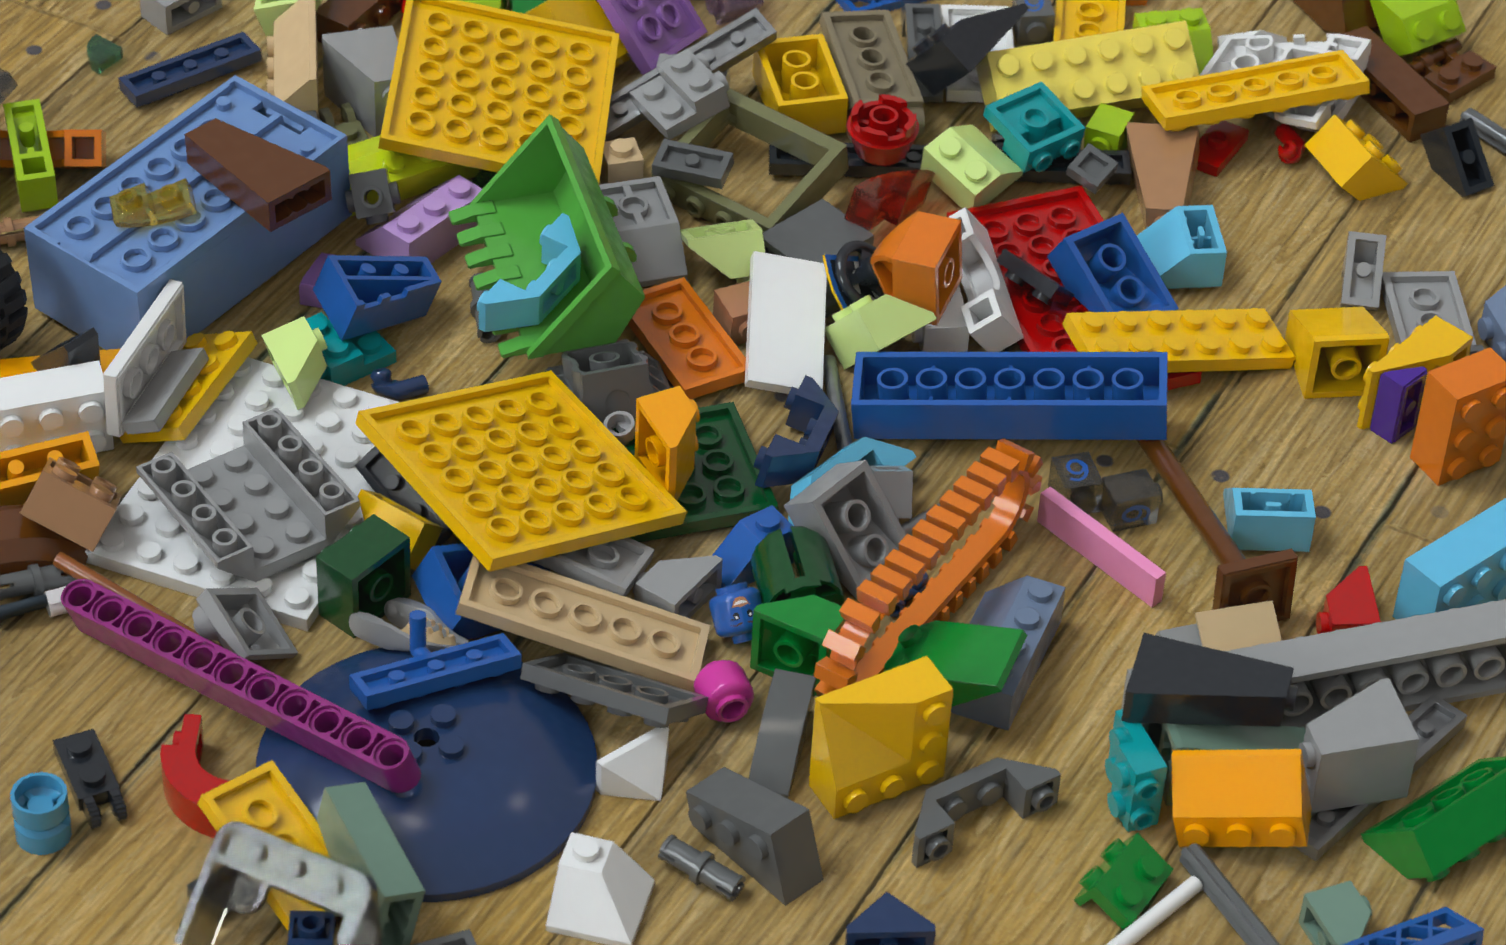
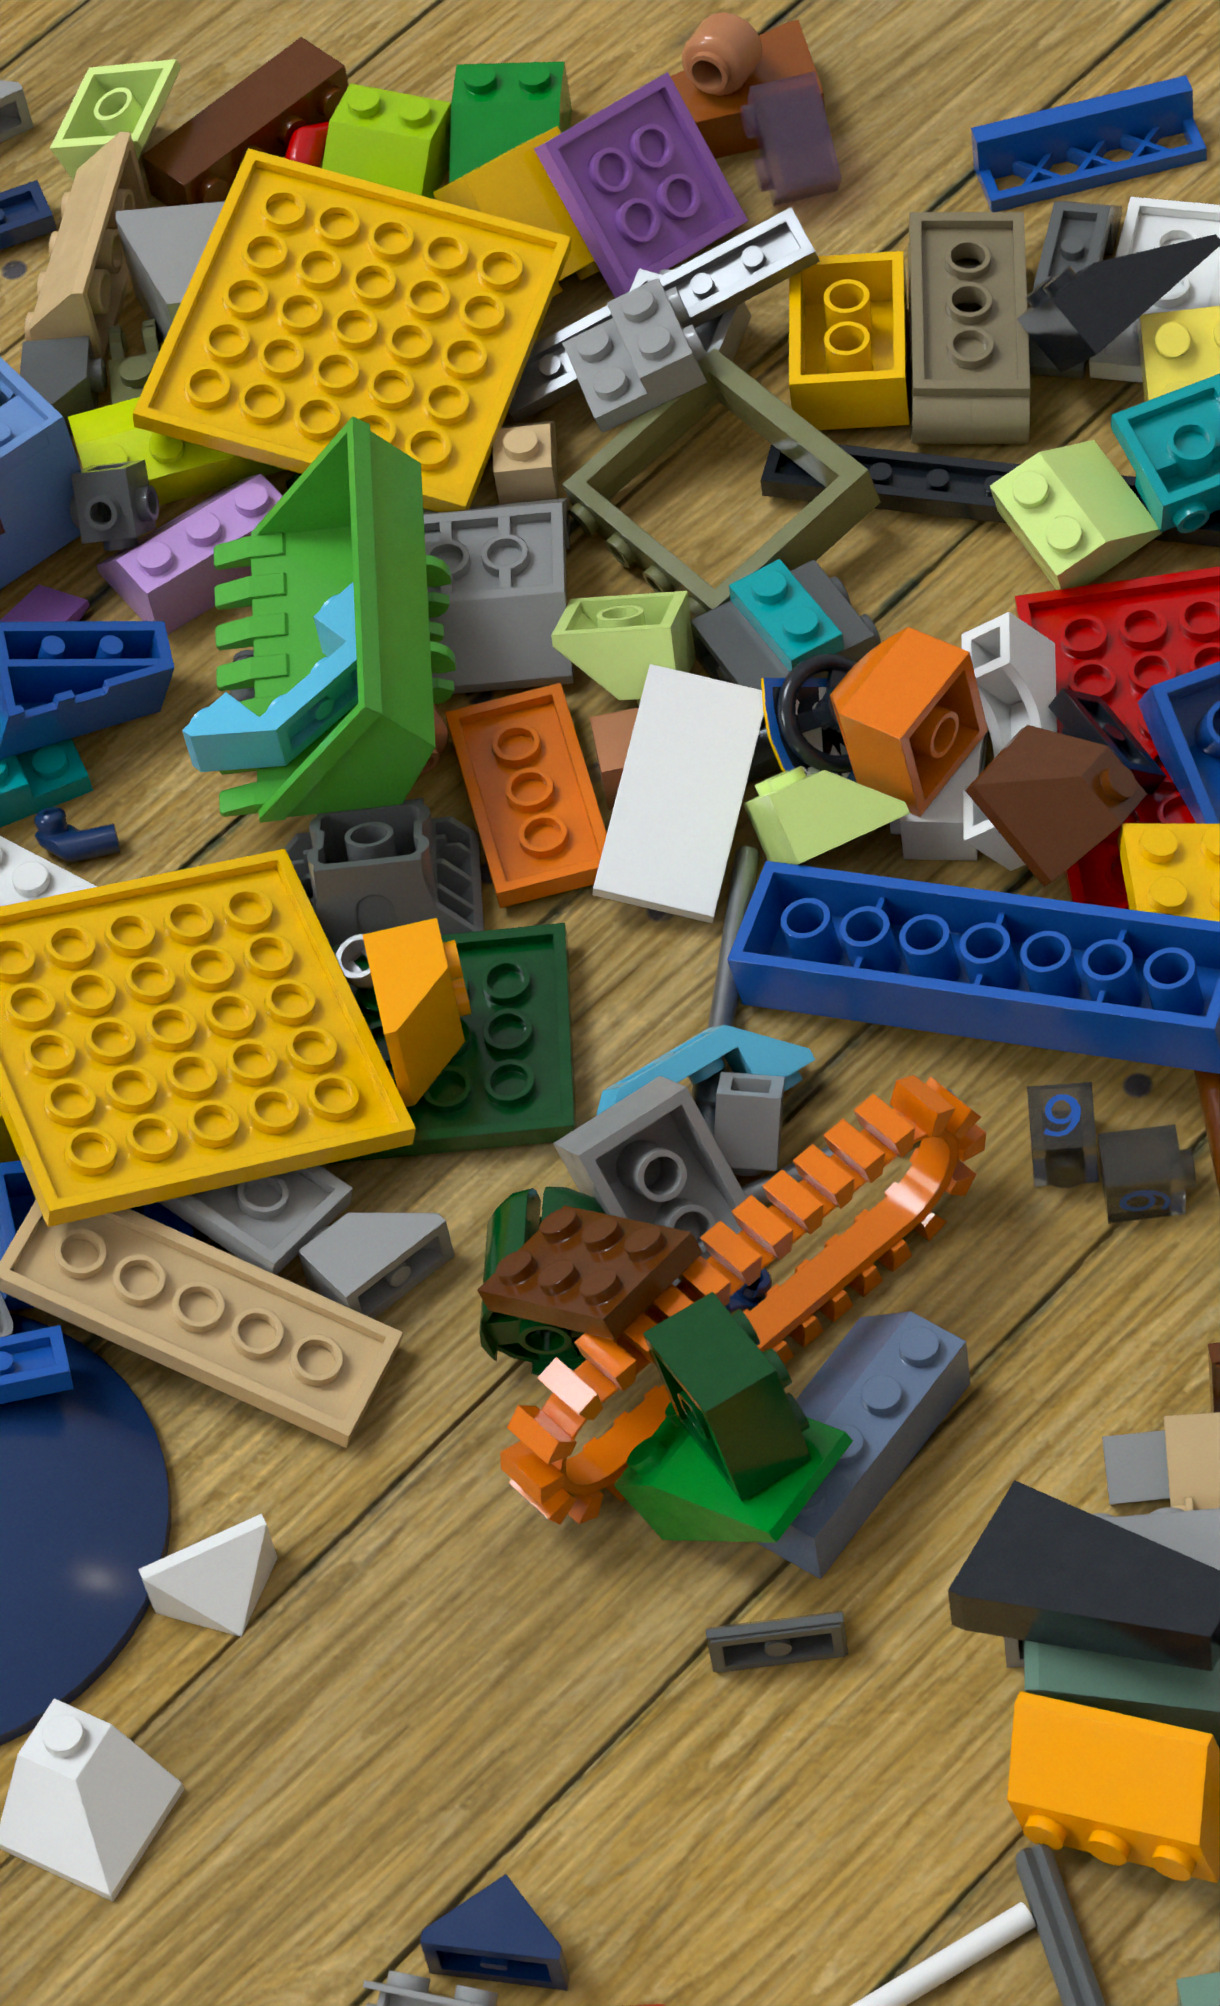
camera: 25 degrees right, 10 degrees up
dark grey plate [520,652,708,728] -> none
dark grey plate [652,139,734,189] -> none
dark grey pin [658,834,746,901] -> none
dark grey wedge [685,767,824,906] -> none
dark pink head [693,660,754,722] -> none
blue head [709,581,763,644] -> none
blue slope [712,505,794,588] -> none
dark grey slope [749,669,816,799] -> none
green slope [750,595,846,697] -> none
dark blue slope [753,375,839,488] -> none
yellow slope [809,656,953,819] -> none
clear red slope [844,170,935,231] -> none
red cone [847,94,919,166] -> none
dark grey slope [912,758,1061,868] -> none
bright pink tile [1037,487,1166,607] -> none
green bracket [1074,833,1174,930] -> none
teal plate [1105,709,1168,832] -> none
none -> reddish brown plate [477,1206,703,1340]
none -> dark green brick [643,1292,812,1501]
none -> dark grey slope [706,1611,849,1673]
none -> teal plate [729,559,844,672]
none -> reddish brown slope [965,725,1147,887]

